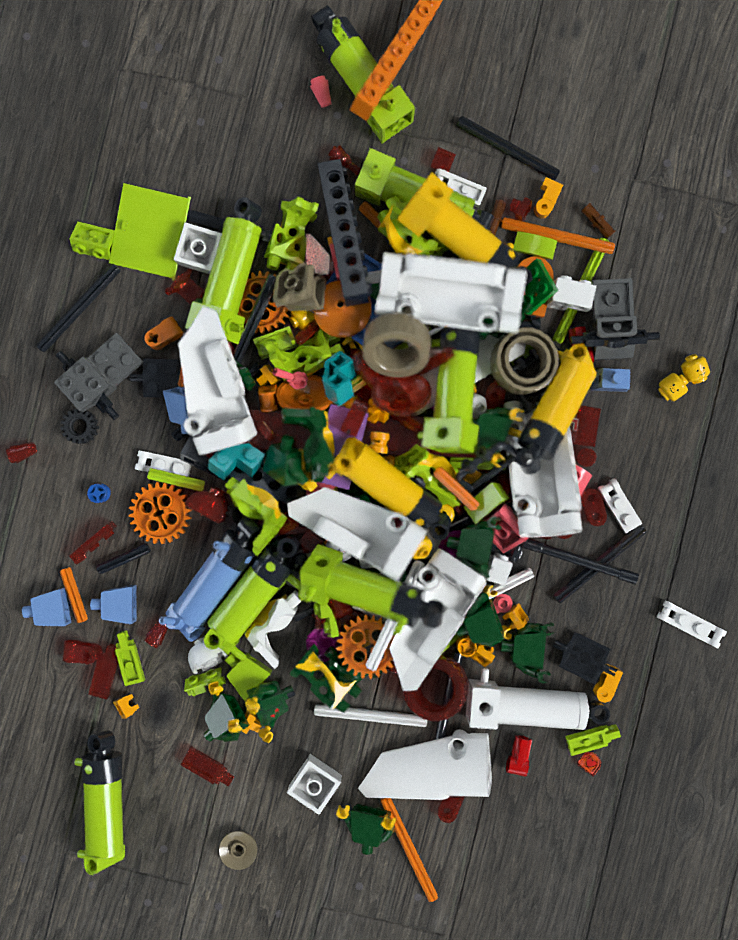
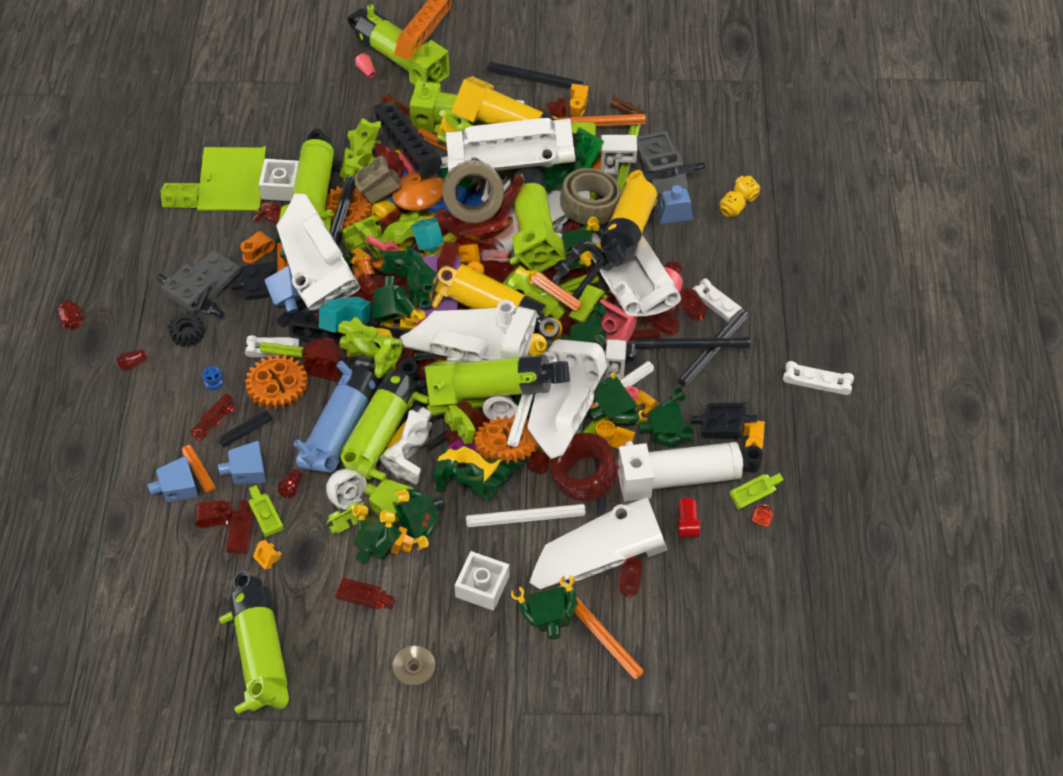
camera: 15 degrees left, 35 degrees down
black axle [36,264,121,352] -> none
clear red slope [570,406,601,448] -> none

